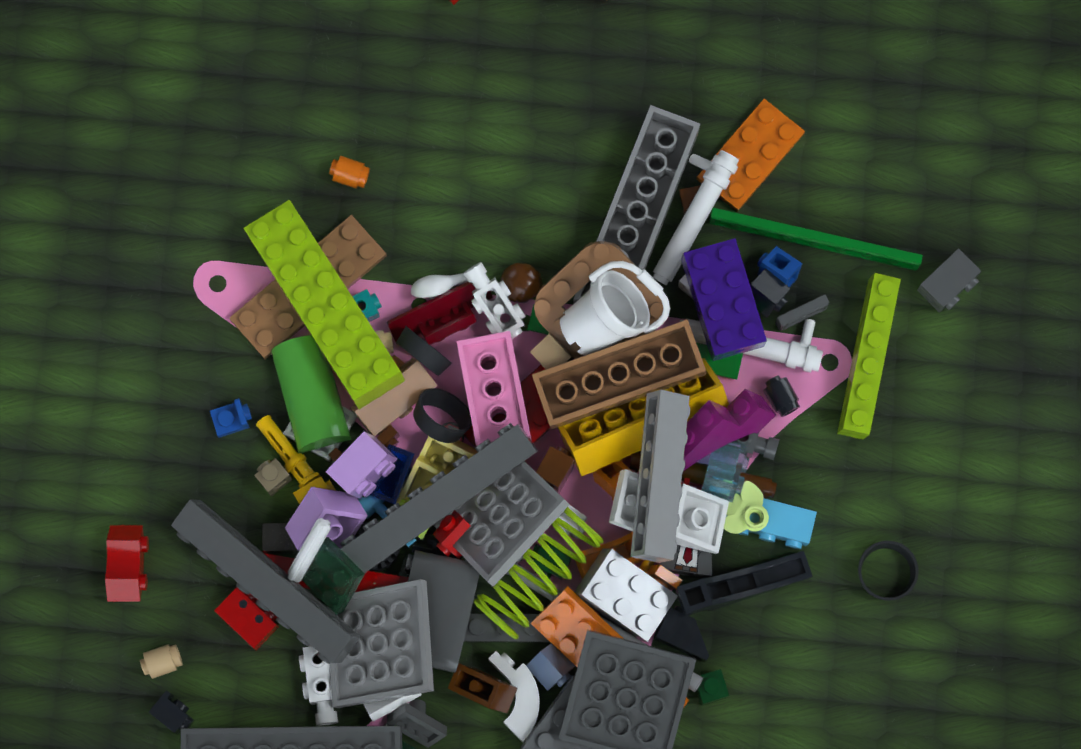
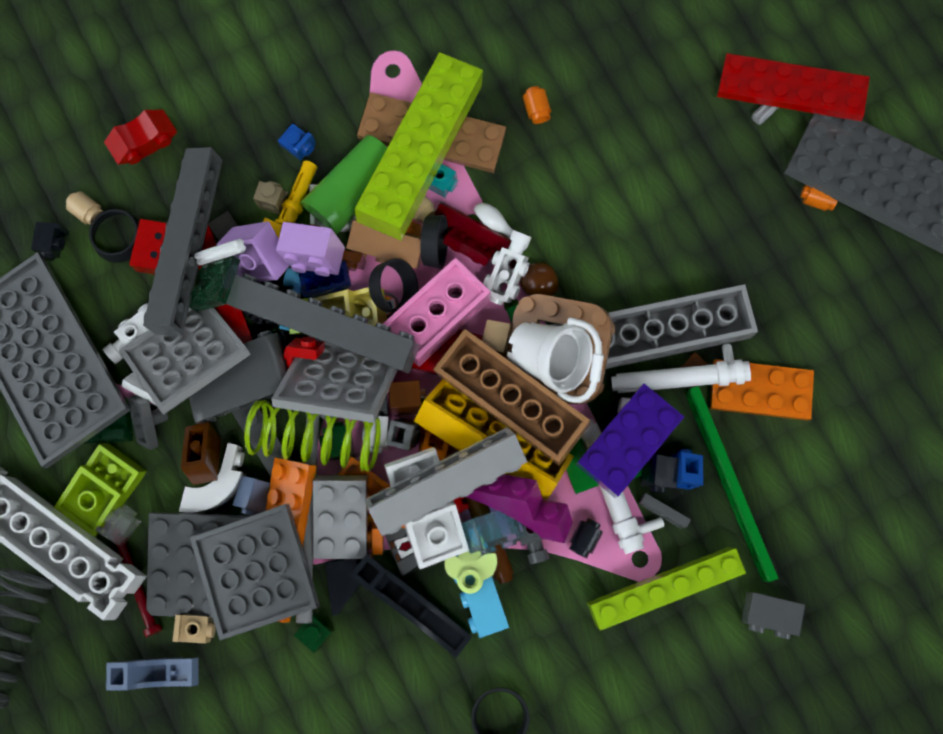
camera: 60 degrees right, 0 degrees up
none -> black tyre [89,209,140,263]
none -> dark grey brick [386,418,421,451]

